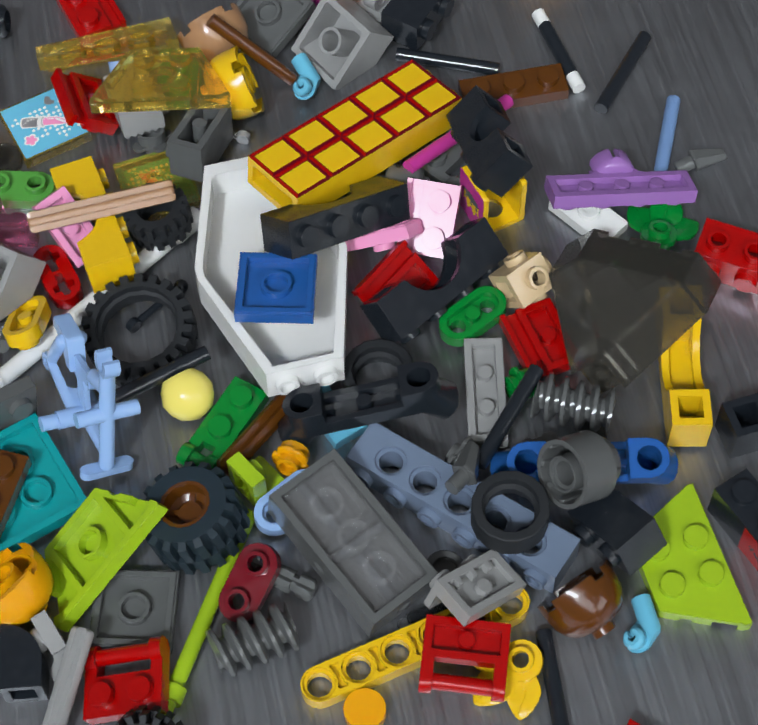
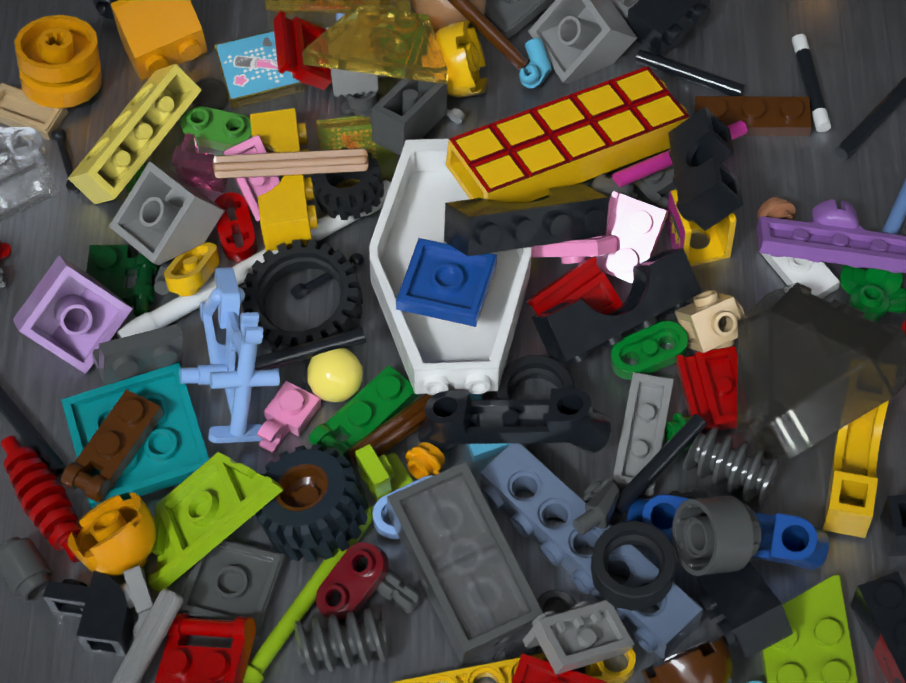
camera: 15 degrees right, 0 degrees up
none -> bright pink plate [257,381,321,454]
none -> nougat plate [757,197,796,220]

